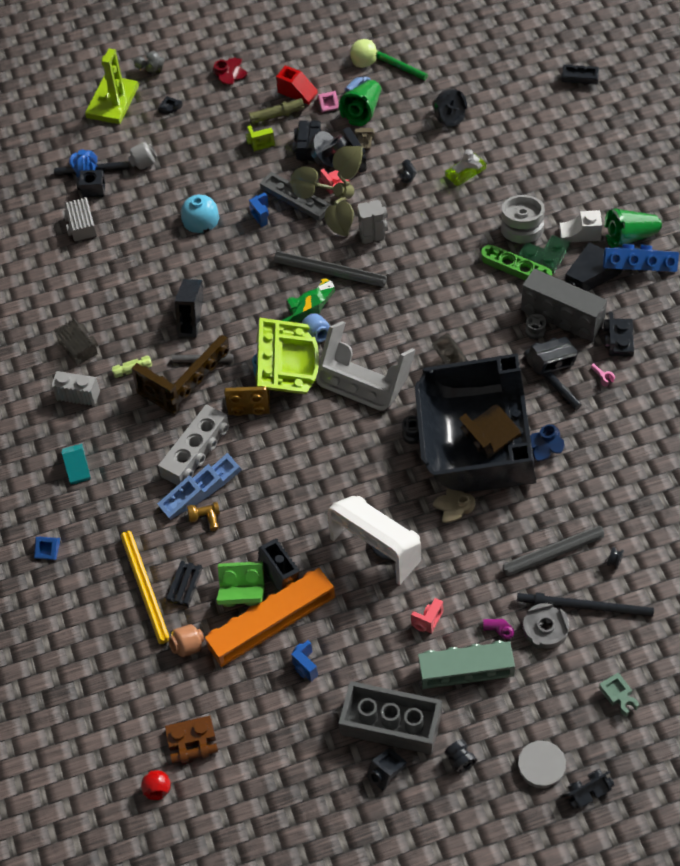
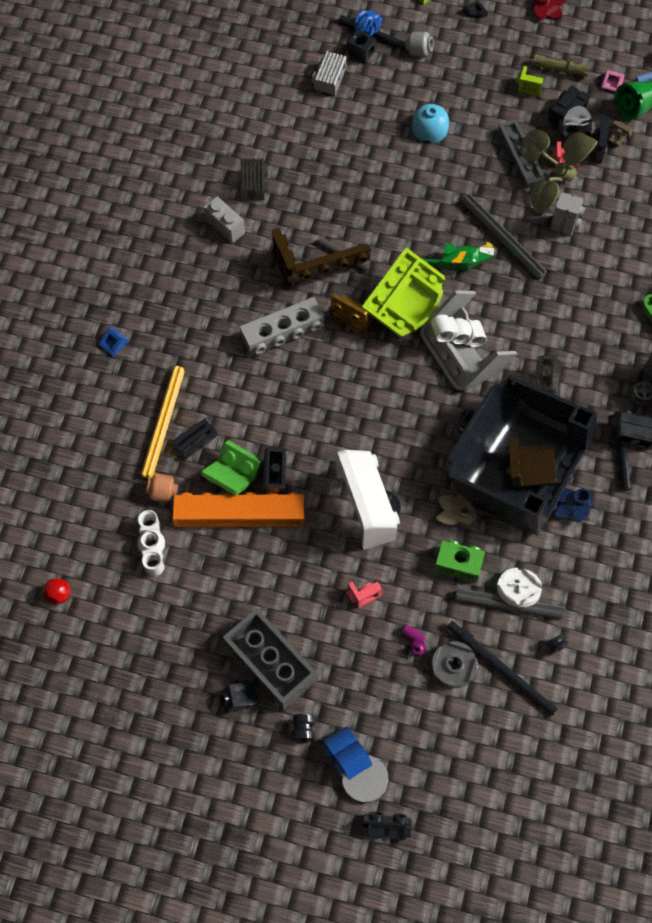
camera: 30 degrees right, 10 degrees up
teal slope [62,444,91,485] -> none
yellowish green axle [112,355,152,378] -> none
medium blue slope [157,453,242,520] -> none
reddish brown plate [165,715,219,764] -> none
black slope [175,279,204,337] -> none
pearl gold piece [187,502,220,531] -> none
blue bracket [249,193,269,227] -> none
red slope [276,65,318,104] -> none
blue bracket [291,640,318,682] -> none
medium blue head [302,314,330,343] -> none
black arm [400,159,417,183] -> none
sand green brick [418,641,515,689] -> none
sand green plate [599,673,639,717] -> none
none -> white piece [137,510,165,577]
none -> blue brick [323,726,372,780]
none -> white piece [431,315,487,347]
none -> bright green brick [434,540,485,583]
none -> white tile [497,568,542,607]

